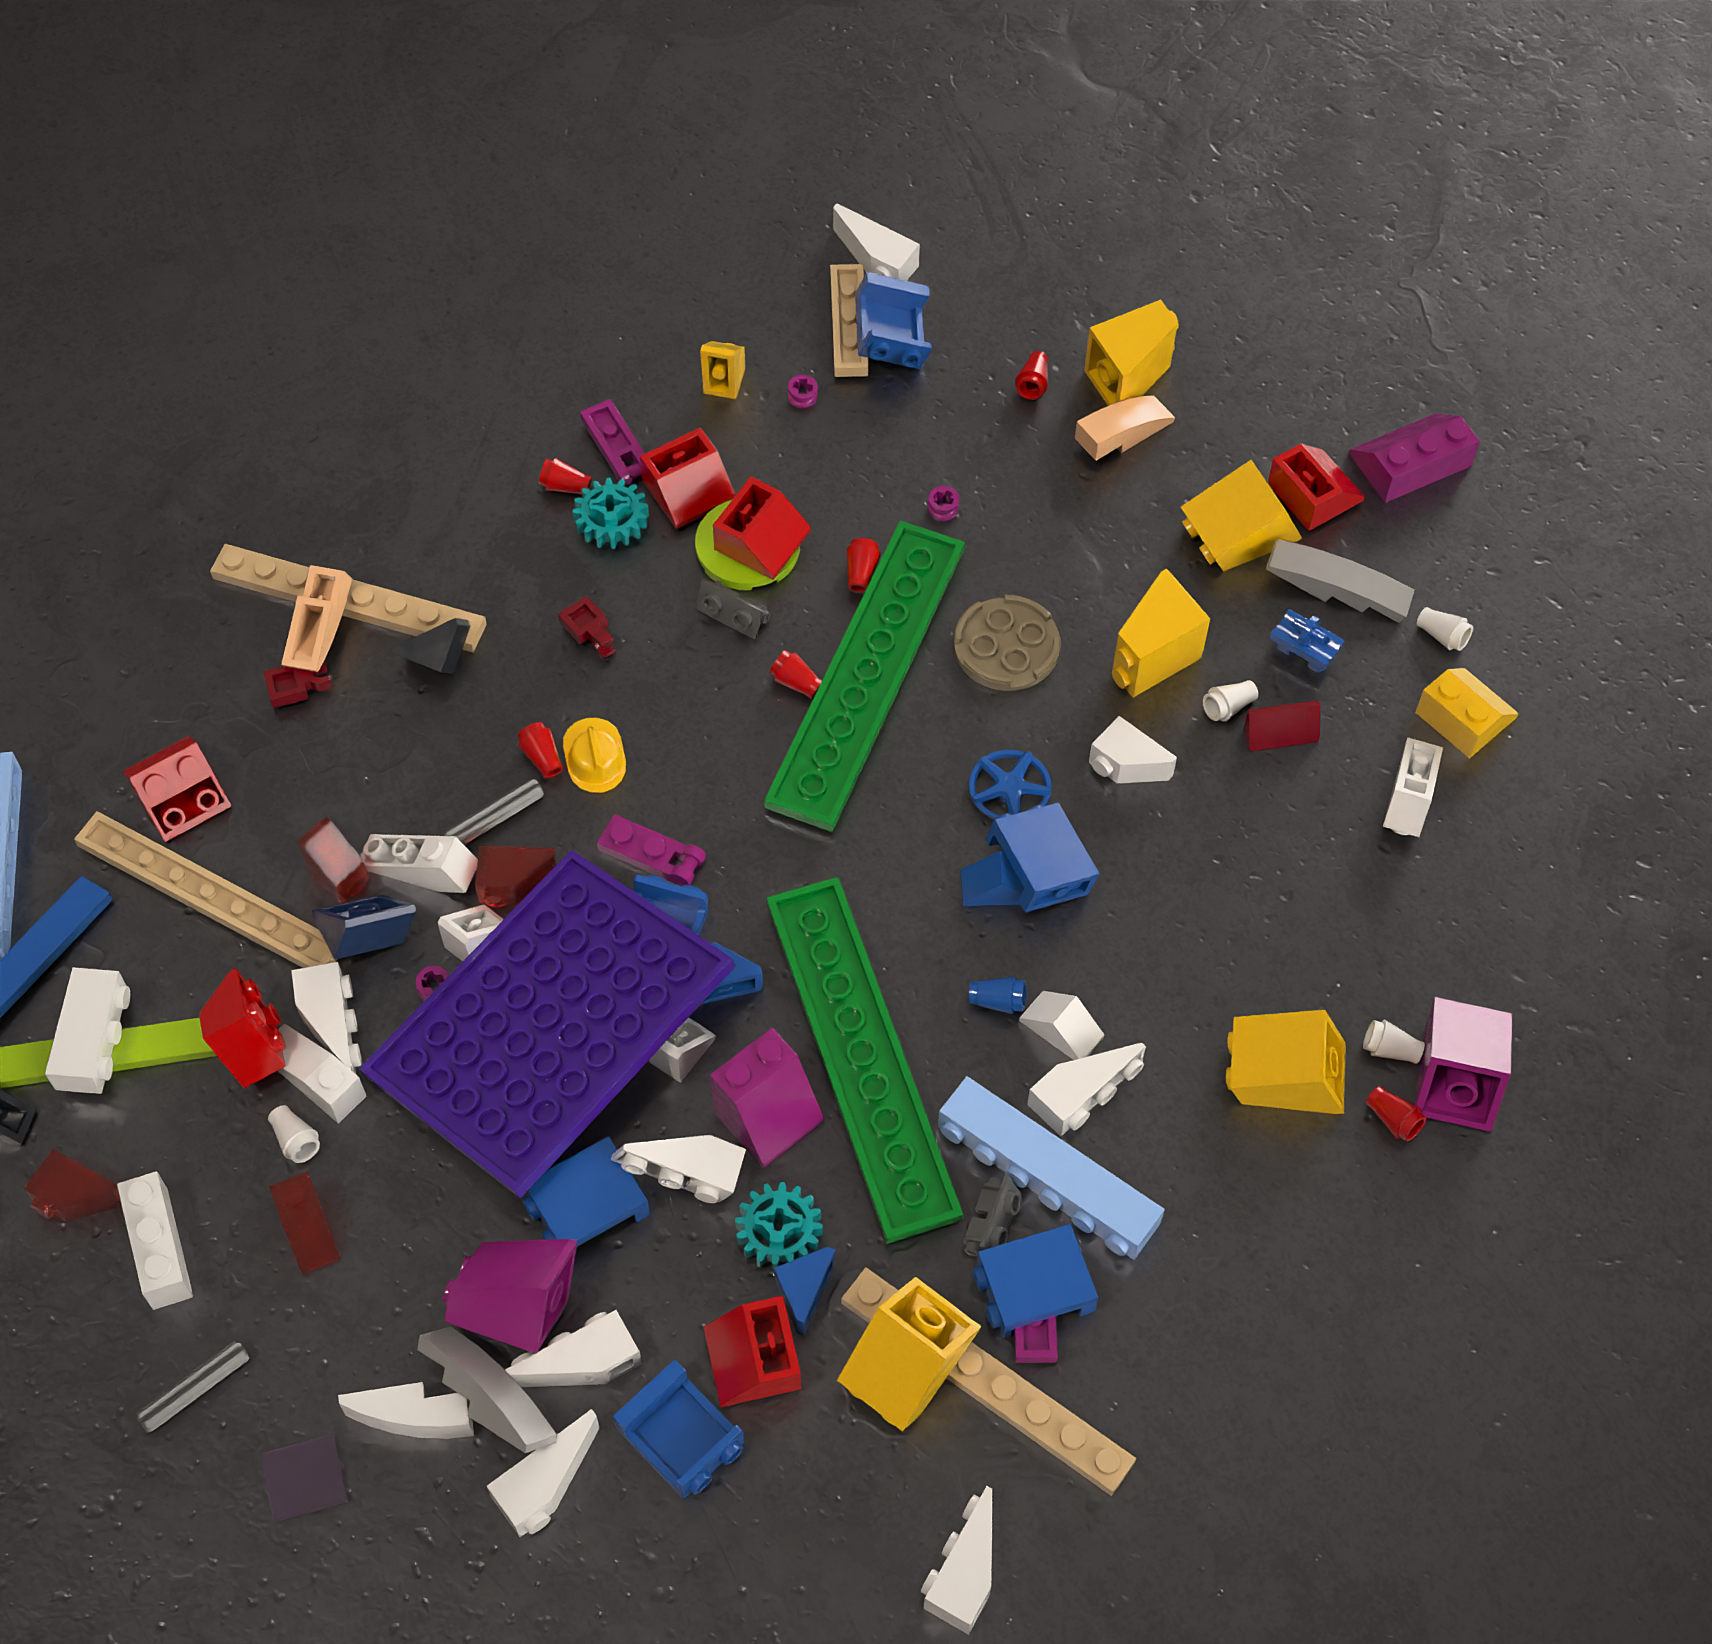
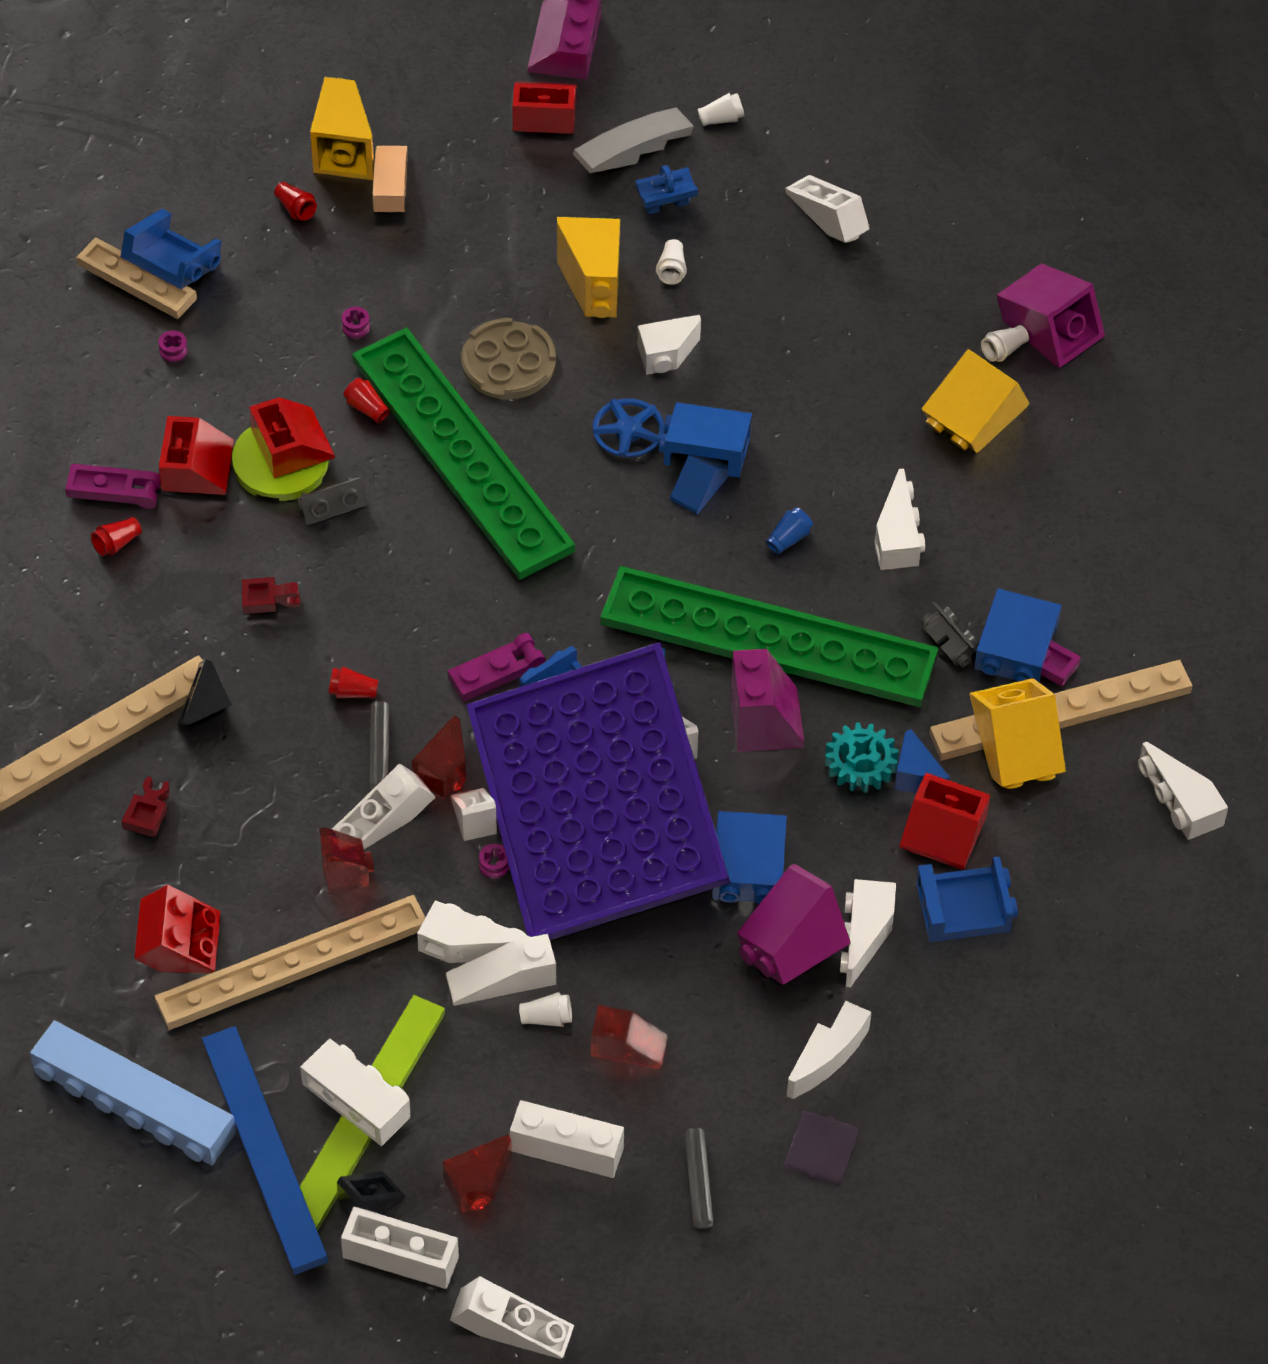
camera: 55 degrees left, 5 degrees down
red slope [199,968,286,1088] -> none
light nougat slope [281,565,352,672] -> none
dark blue slope [312,894,416,960] -> none
light grey slope [417,1326,557,1453] -> none
white slope [487,1409,600,1537] -> none
yellow piece [563,718,626,793] -> none
teal gear [573,478,649,549] -> none
white slope [611,1135,746,1203] -> none
yellow slope [700,341,745,399] -> none
red cone [769,650,822,699] -> none
white slope [833,204,920,281] -> none
light blue brick [938,1076,1165,1260] -> none
white slope [1019,991,1104,1060] -> none
yellow slope [1181,460,1302,572] -> none
dark red slope [1243,700,1320,751] -> none
red cone [1366,1086,1427,1142] -> none
yellow slope [1415,668,1519,759] -> none

